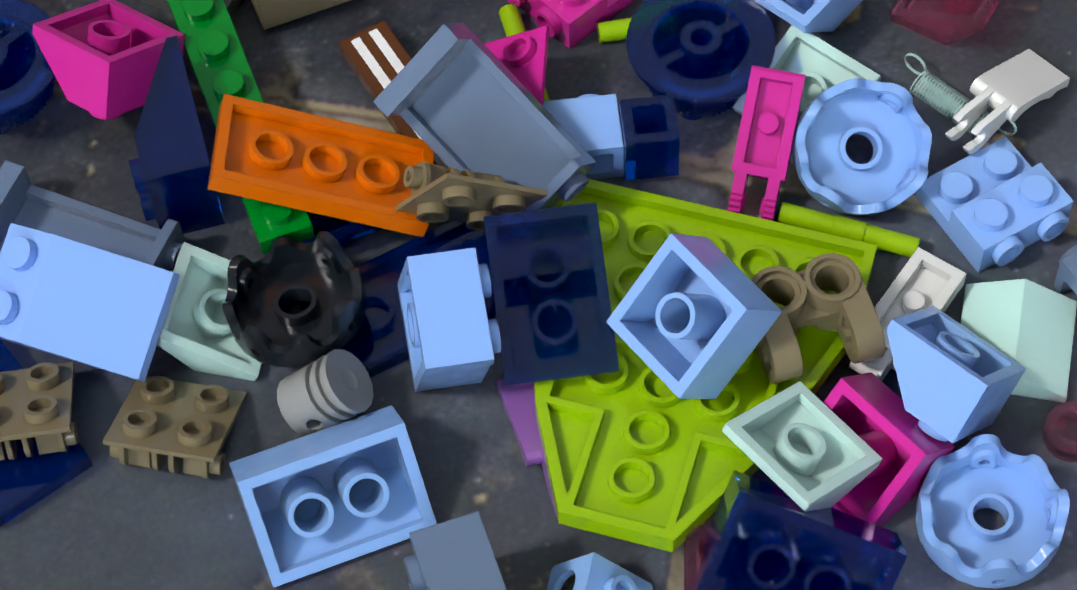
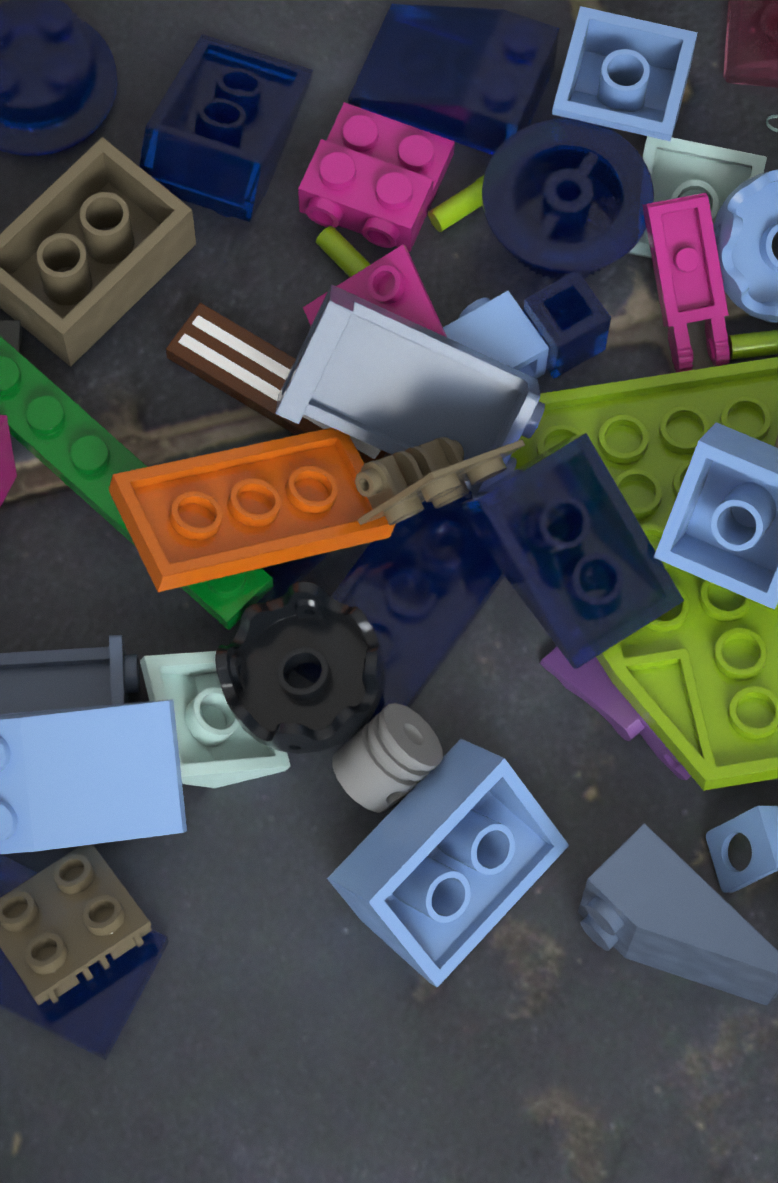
camera: 30 degrees left, 10 degrees up
dark tan hinge [103,376,247,479] -> none
clear blue slope [129,35,225,234] -> none
light blue brick [397,247,501,392] -> none

